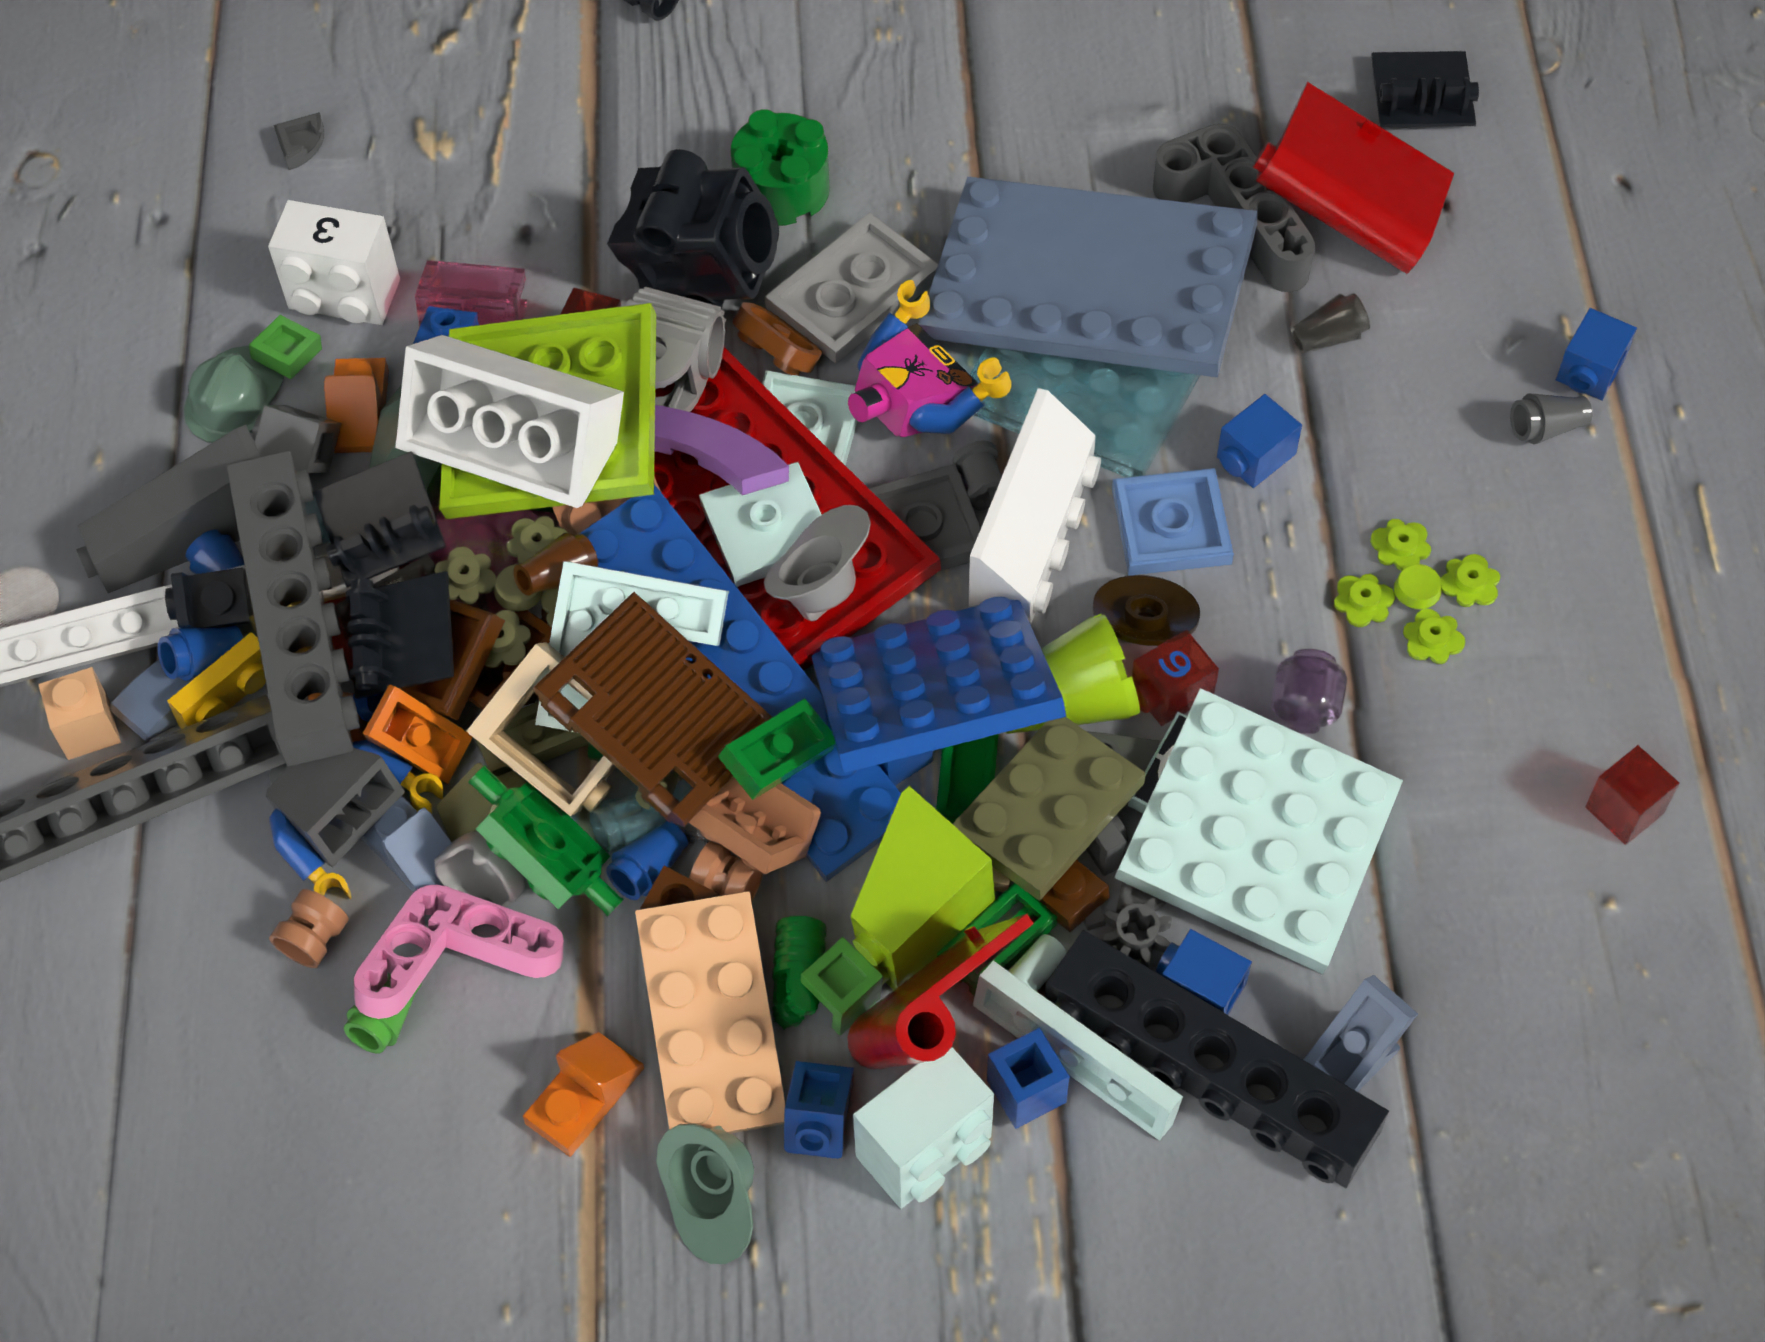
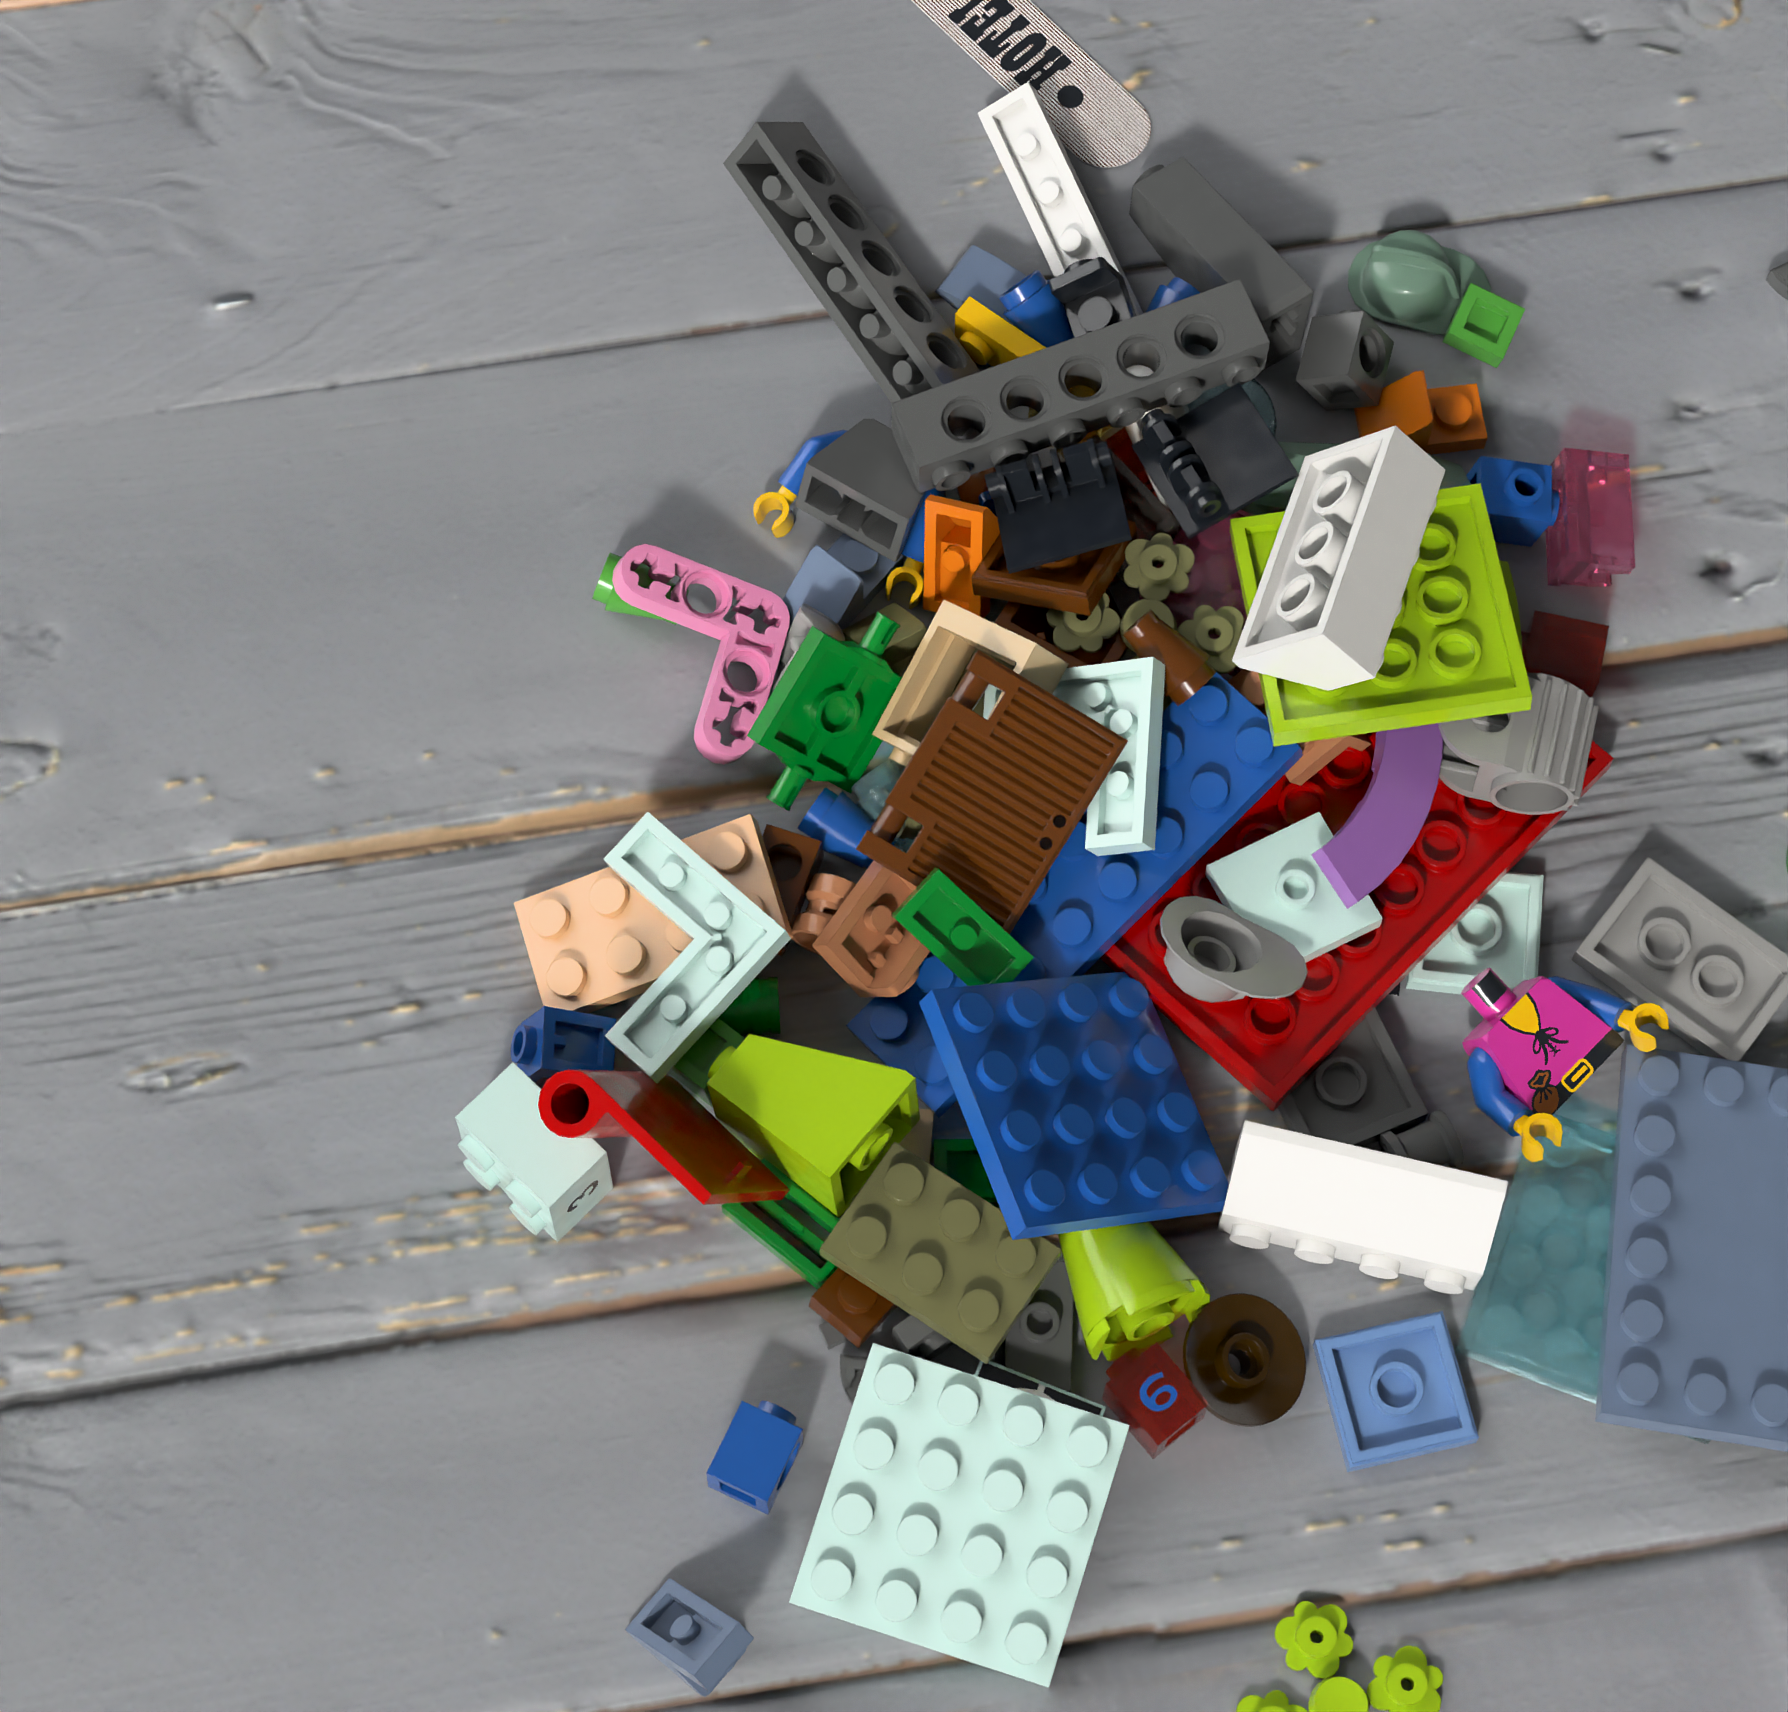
camera: 80 degrees right, 10 degrees up
light nougat brick [38,667,121,760] -> none
white brick [268,200,400,325] -> none
nougat wheel [269,889,349,968] -> none
orange slope [523,1032,644,1157] -> none
black piece [607,149,779,310] -> none
sand green piece [656,1123,754,1264] -> none
dark orange plate [733,302,822,376] -> none
light aqua piece [973,934,1183,1141] -> none
blue brick [986,1027,1070,1129] -> none
black brick [1045,929,1389,1188] -> none
dark grey gear [1102,895,1172,968] -> none
blue brick [1217,394,1302,489] -> none
clear purple head [1271,649,1347,734] -> none
clear smoke cone [1291,293,1370,354] -> none
none -> light aqua plate [604,812,791,1083]

